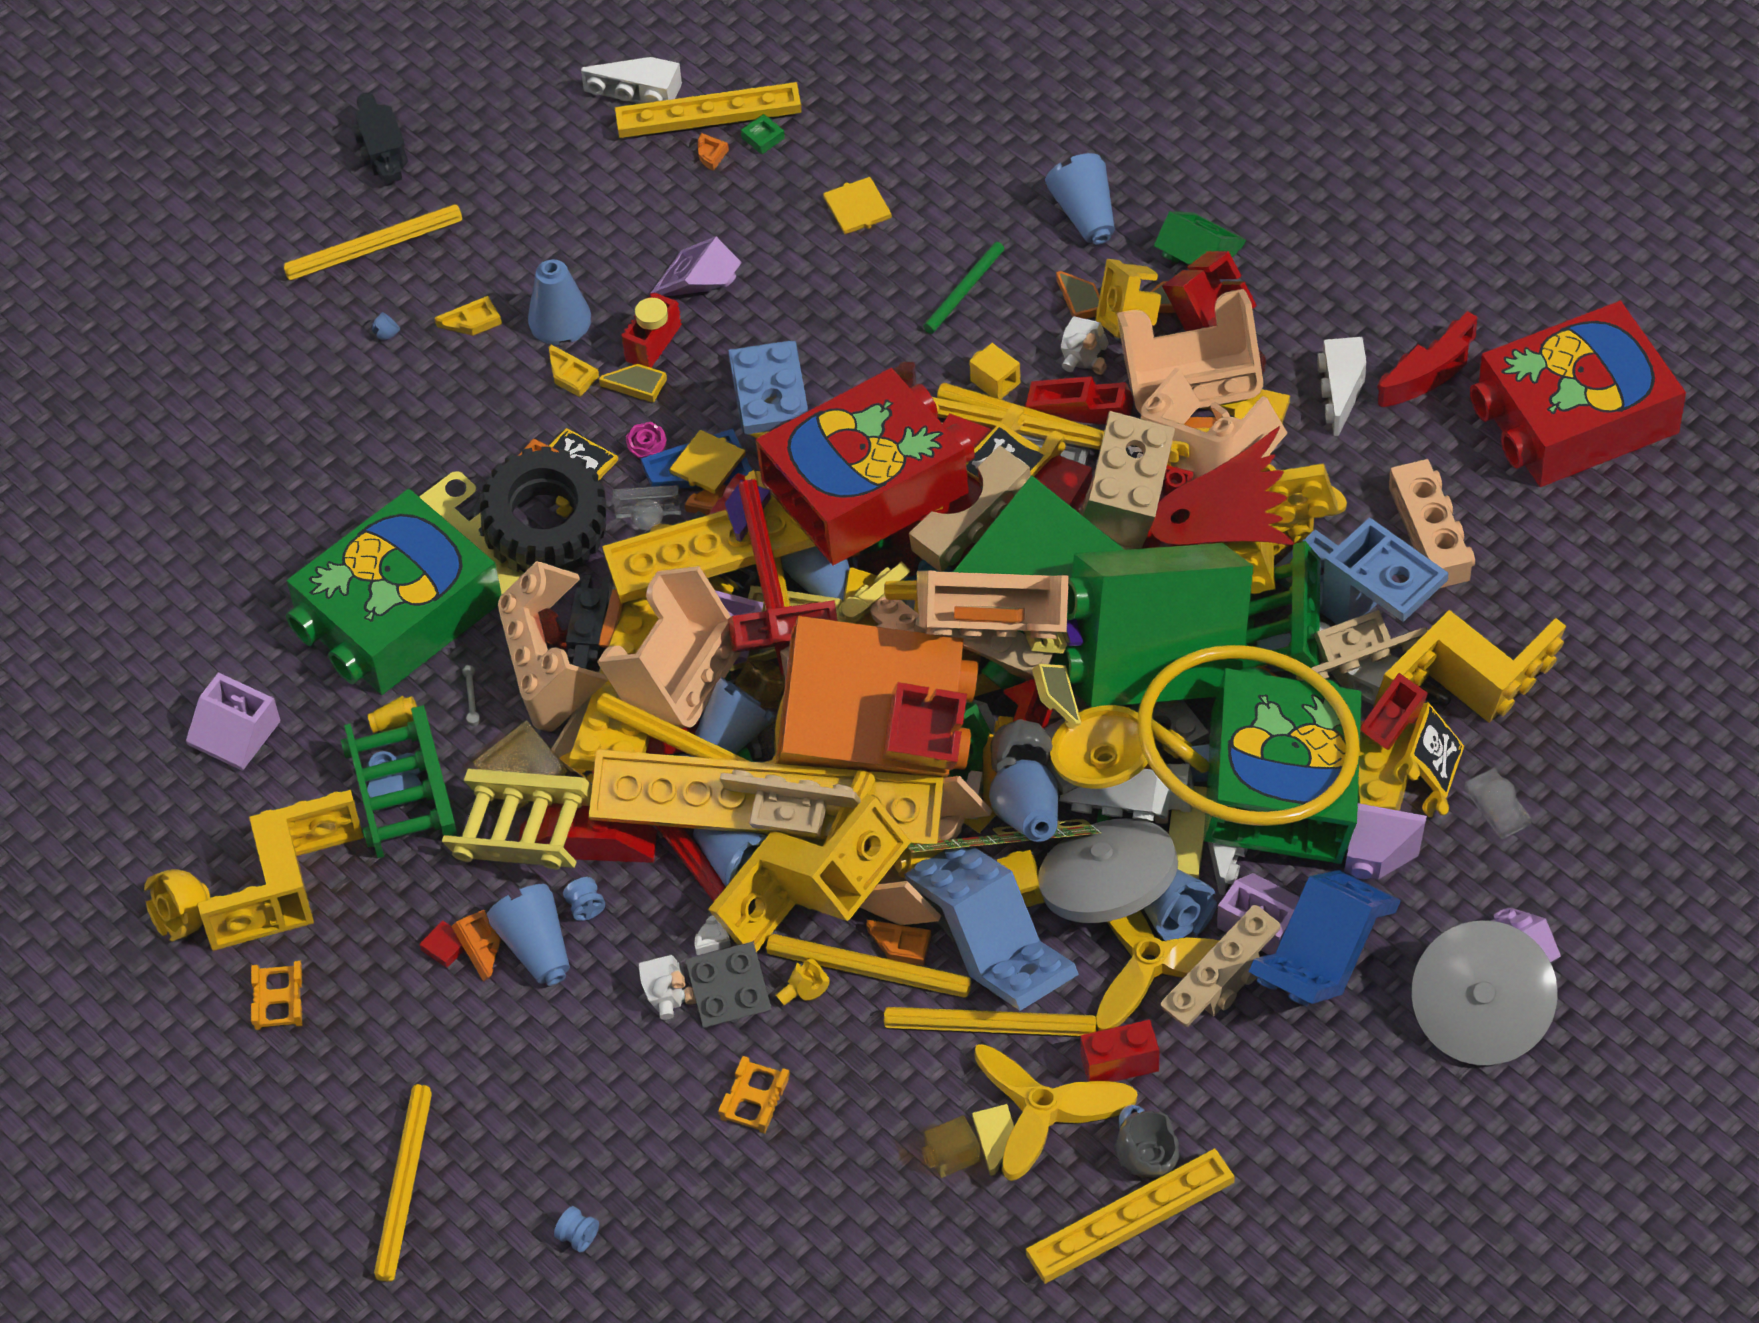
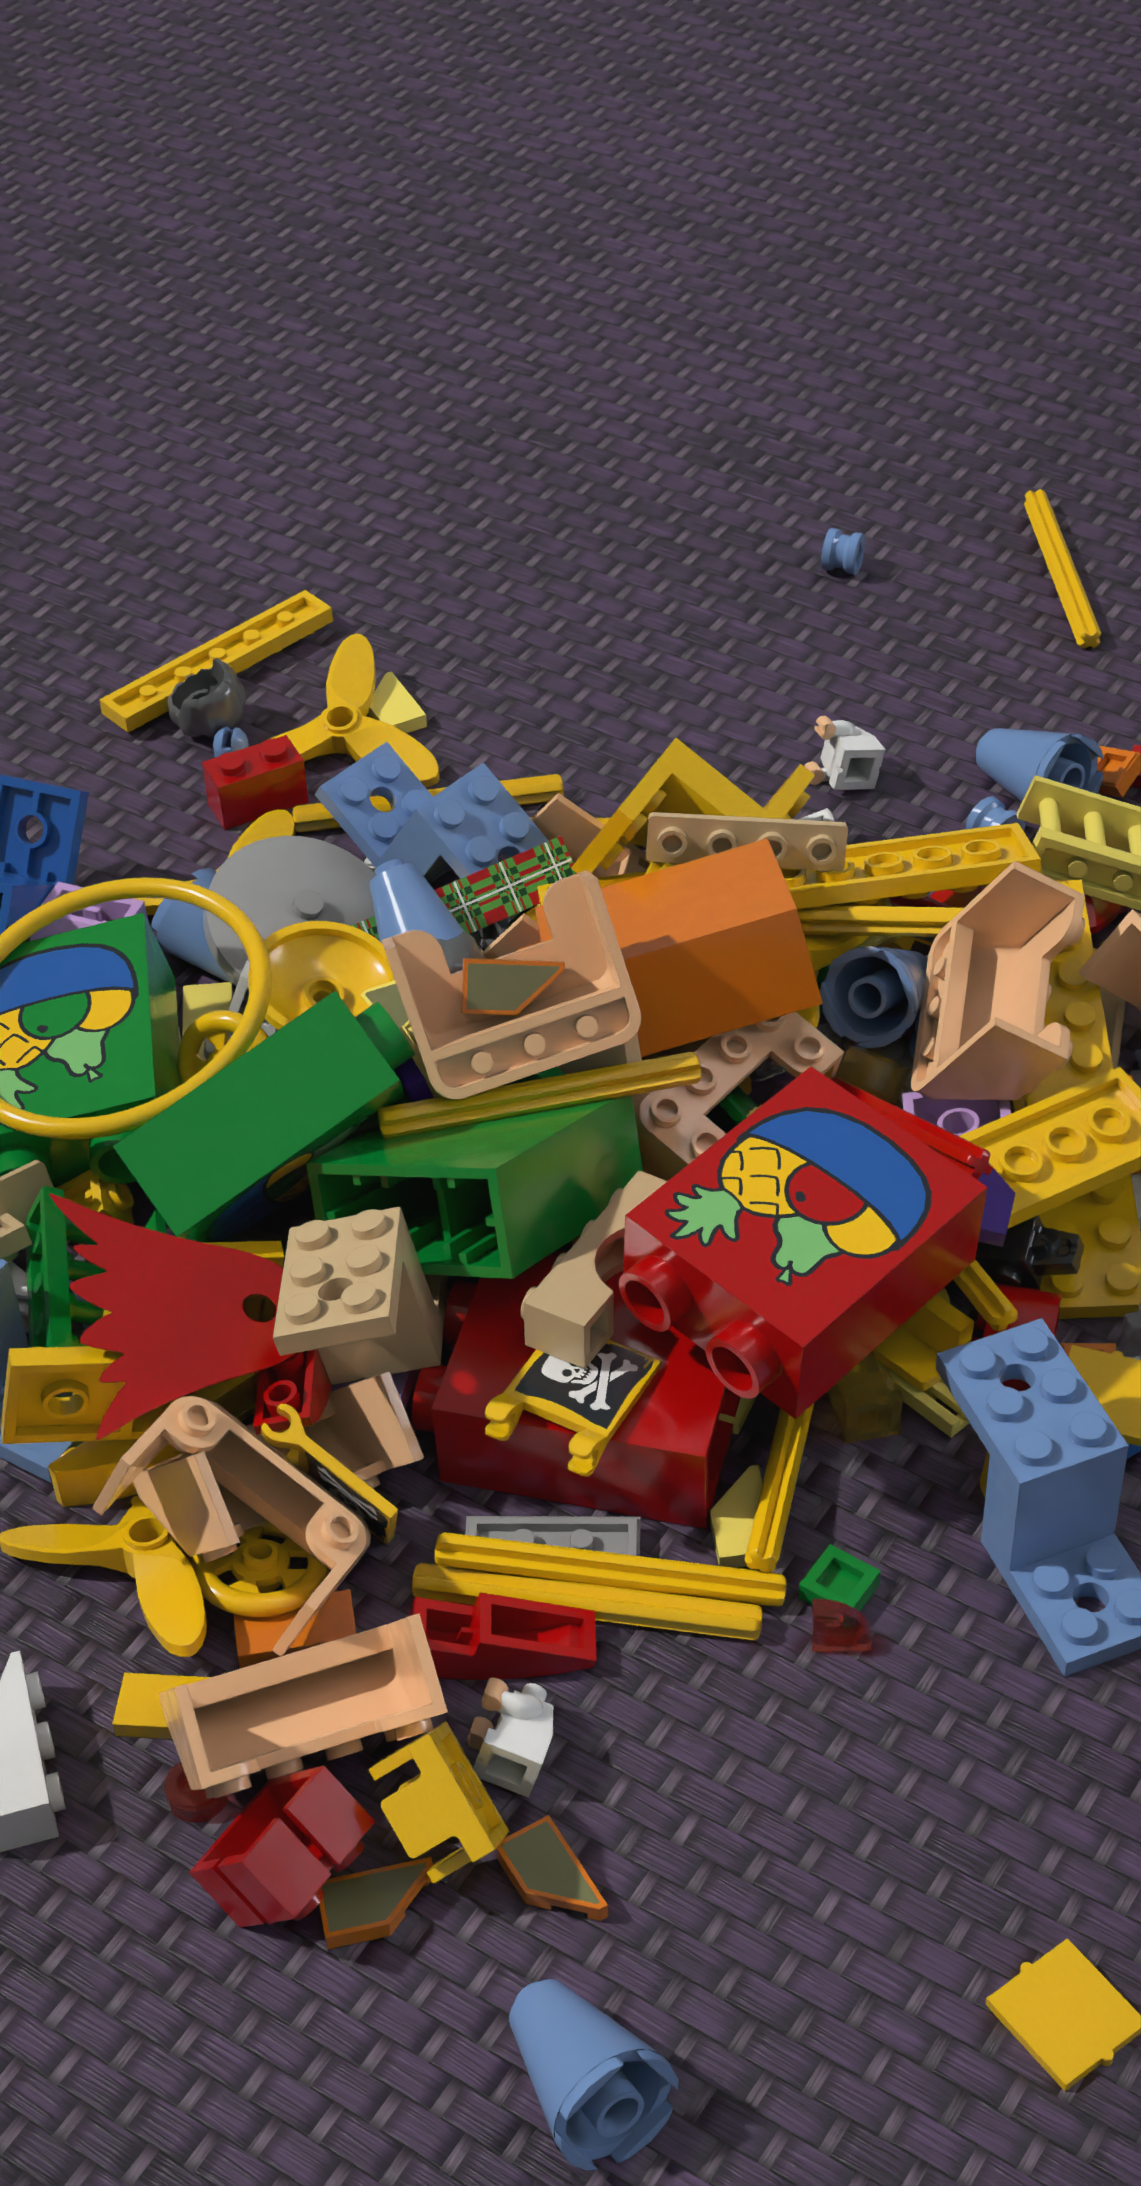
camera: 165 degrees right, 10 degrees down
dark grey hinge [685,941,772,1028] -> none
light orange piece [718,1056,790,1134] -> none
red slope [728,600,838,653] -> none
red piece [883,682,967,770] -> none
clear yellow brick [921,1115,980,1178] -> none
green bar [923,242,1005,334] -> none
yellow brick [970,343,1021,399] -> none
green slope [1154,211,1246,270] -> none
tan bracket [1161,905,1281,1027] -> none

